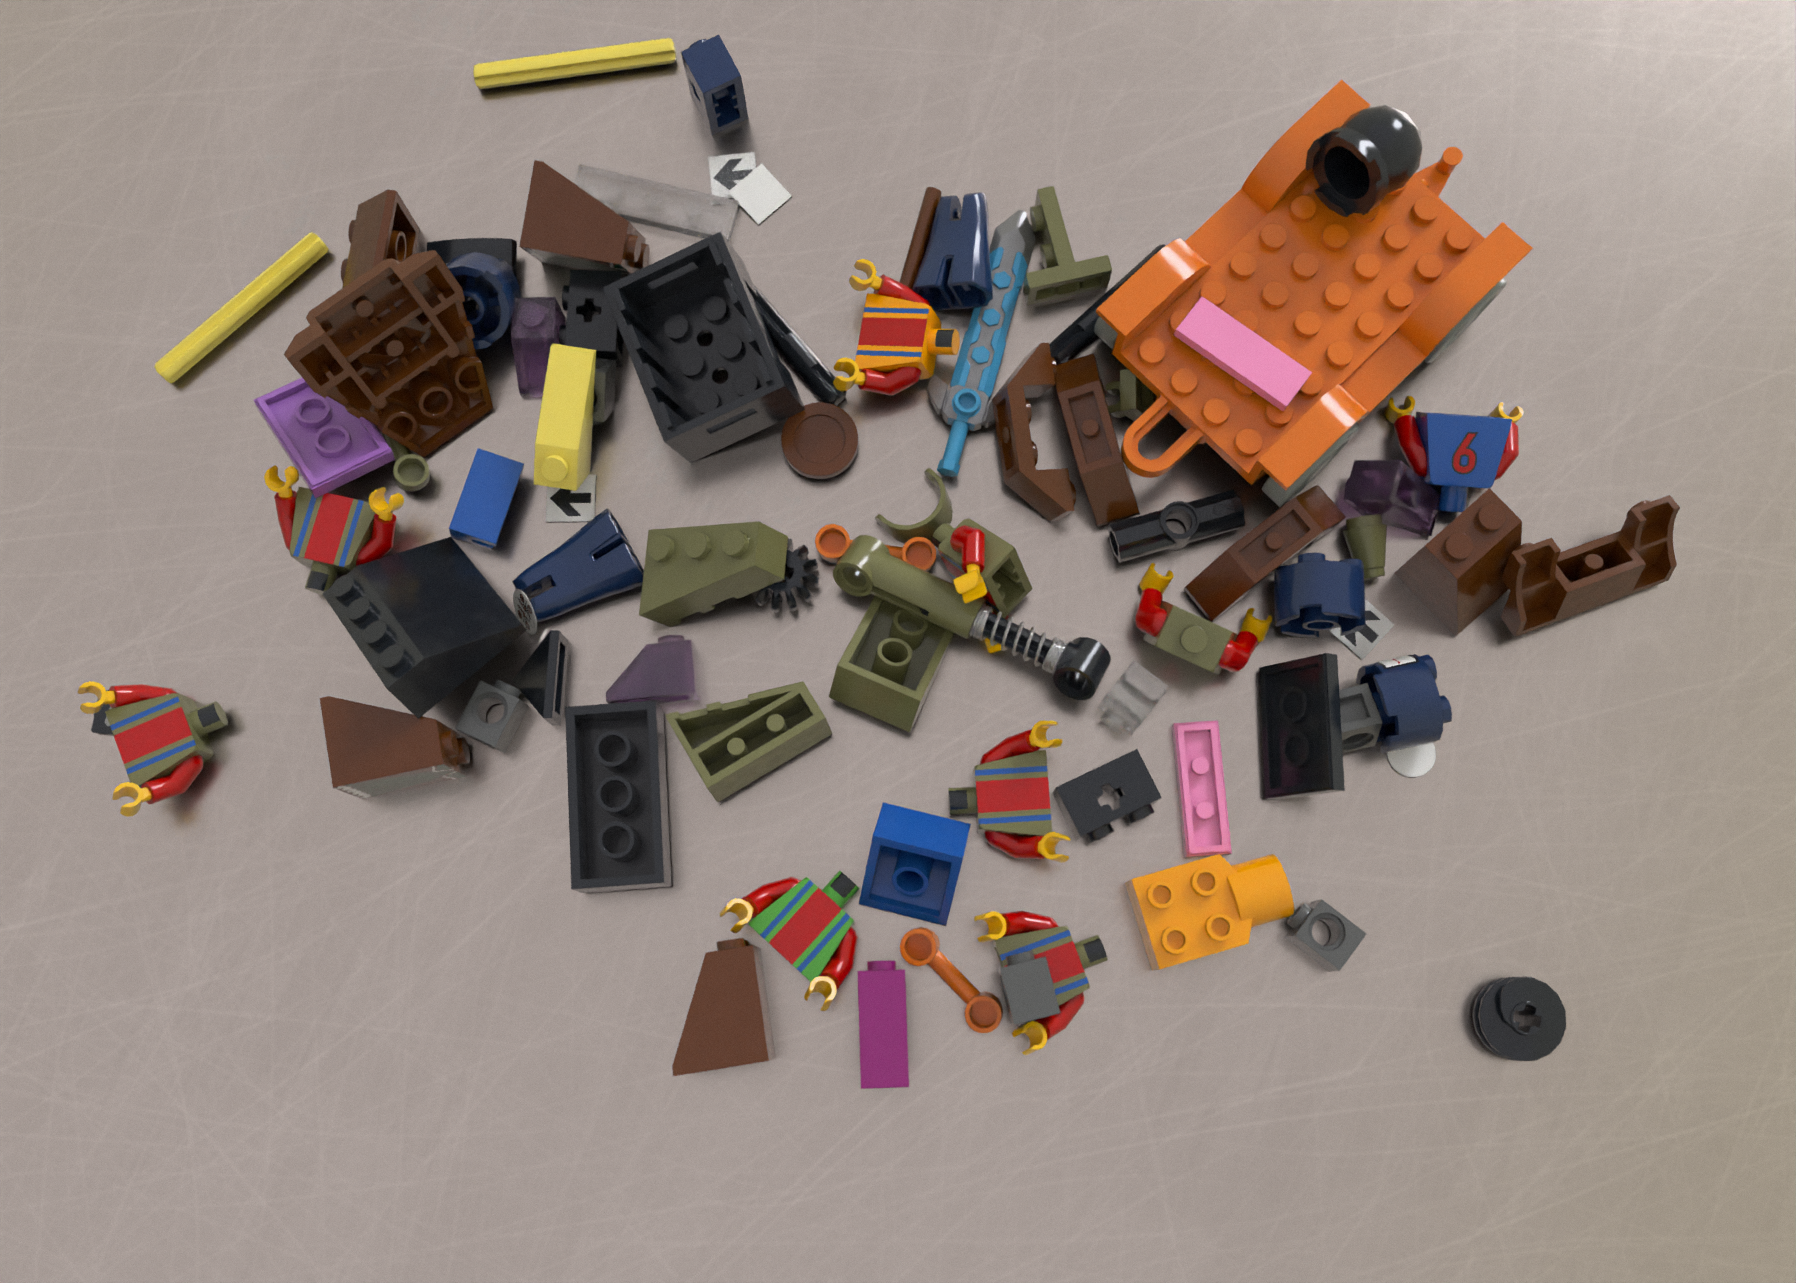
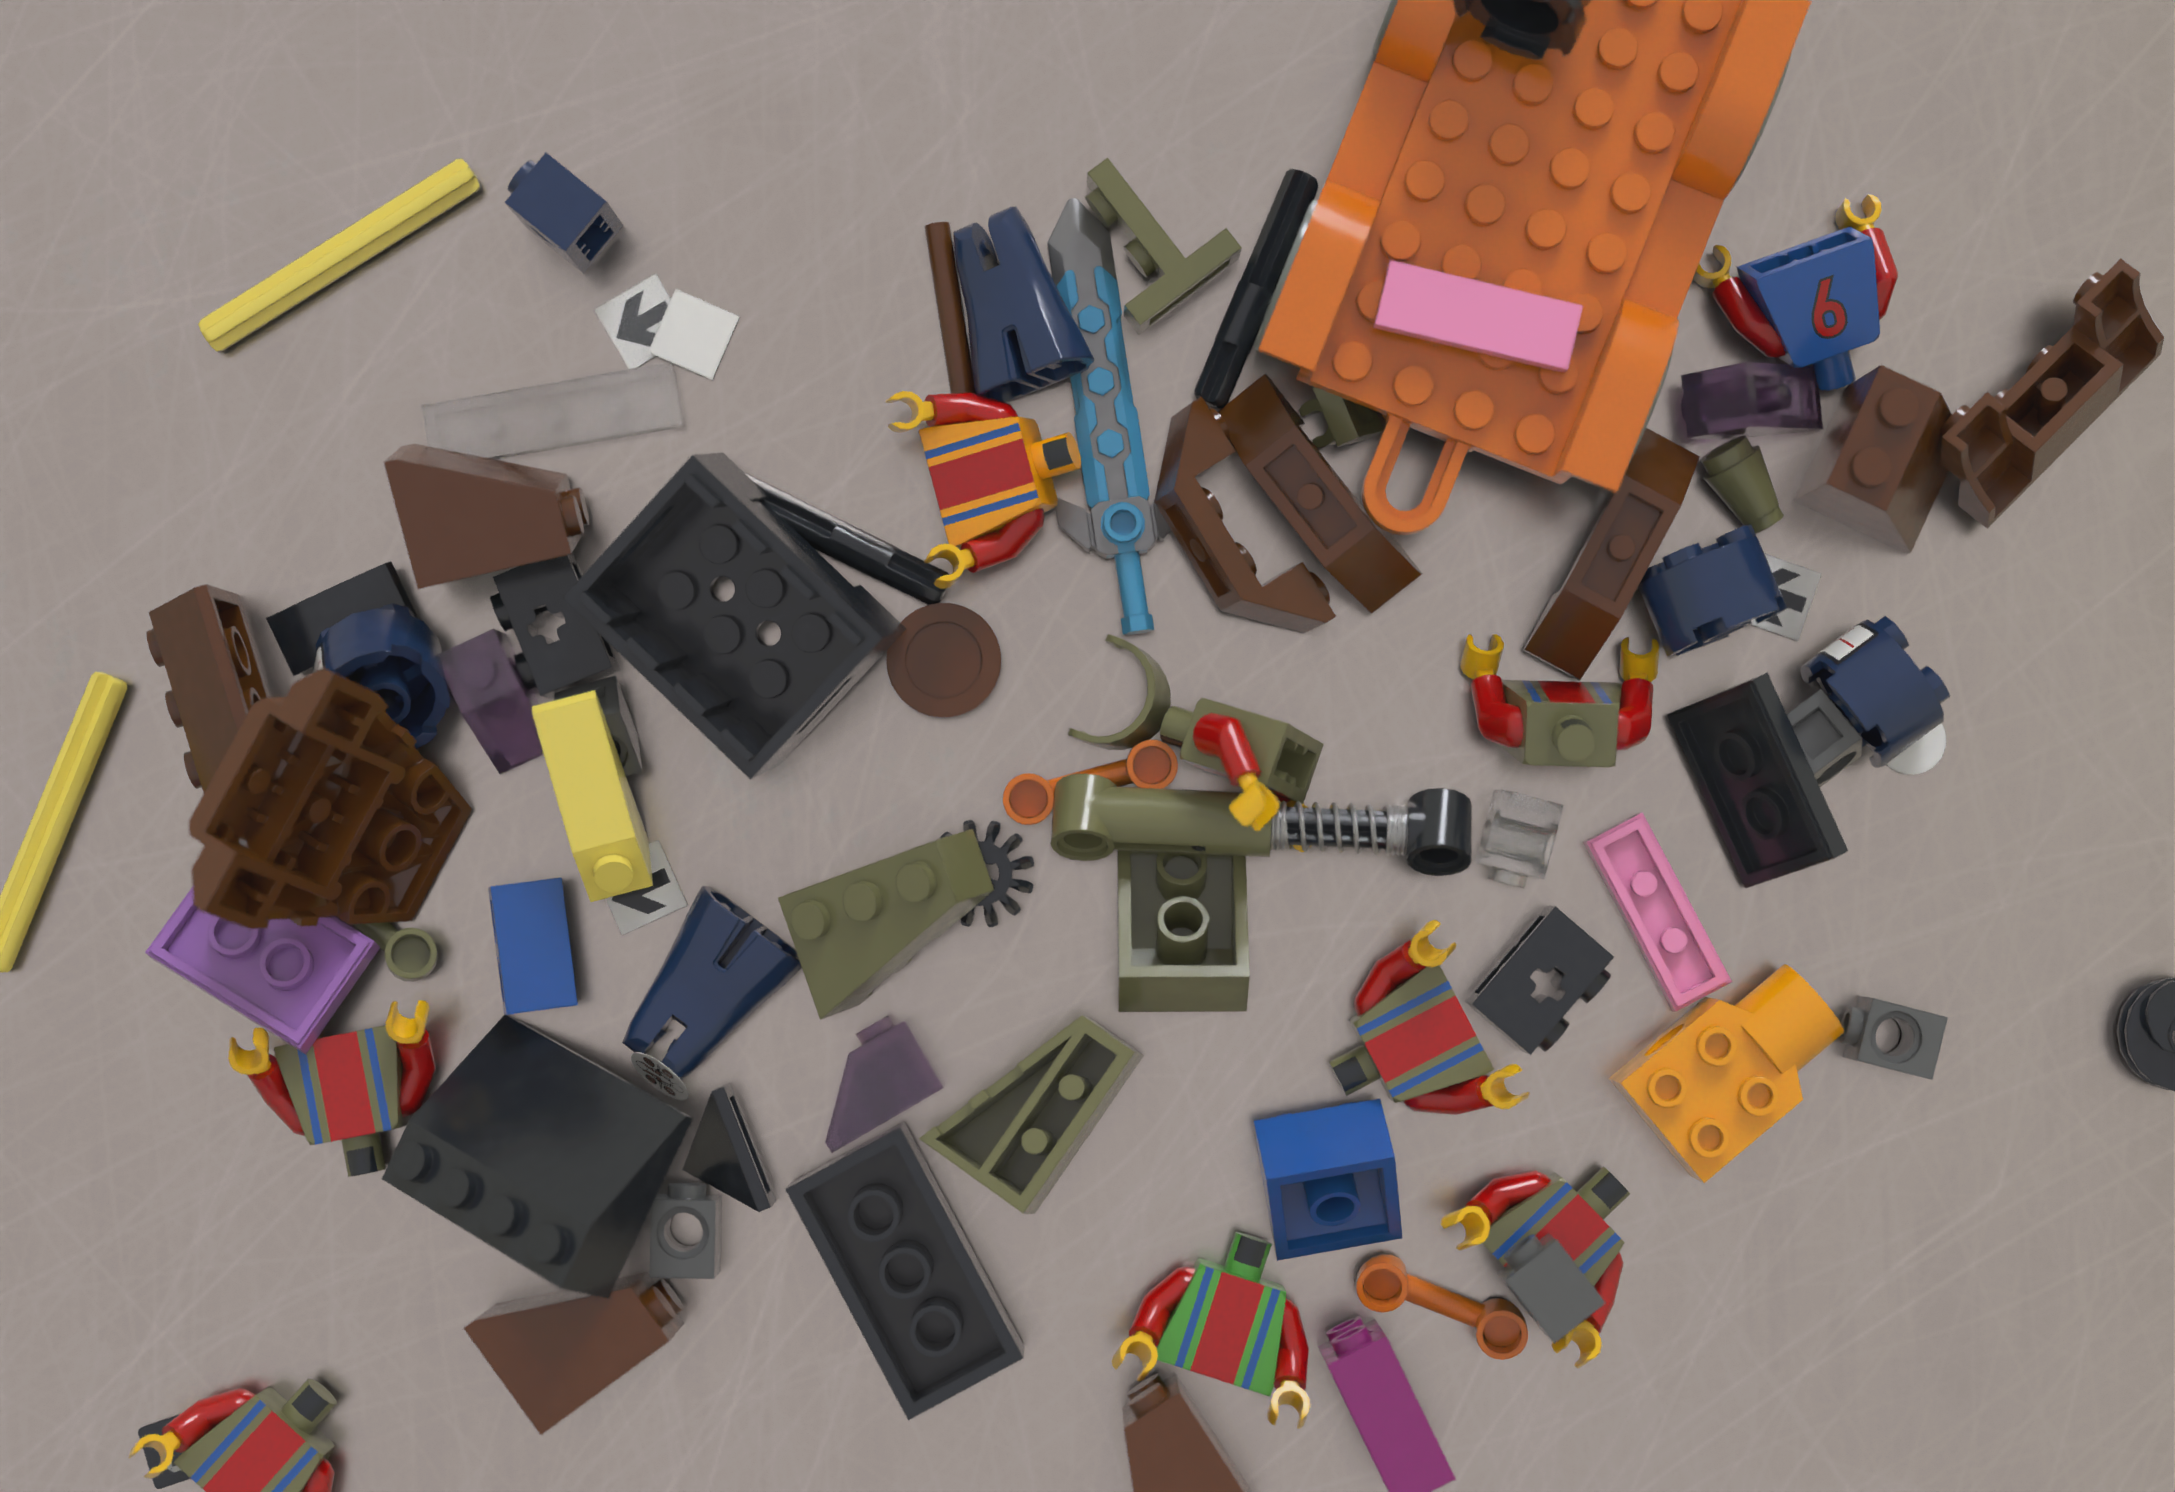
camera: 30 degrees left, 10 degrees up
black piece [1108,489,1246,563] -> none

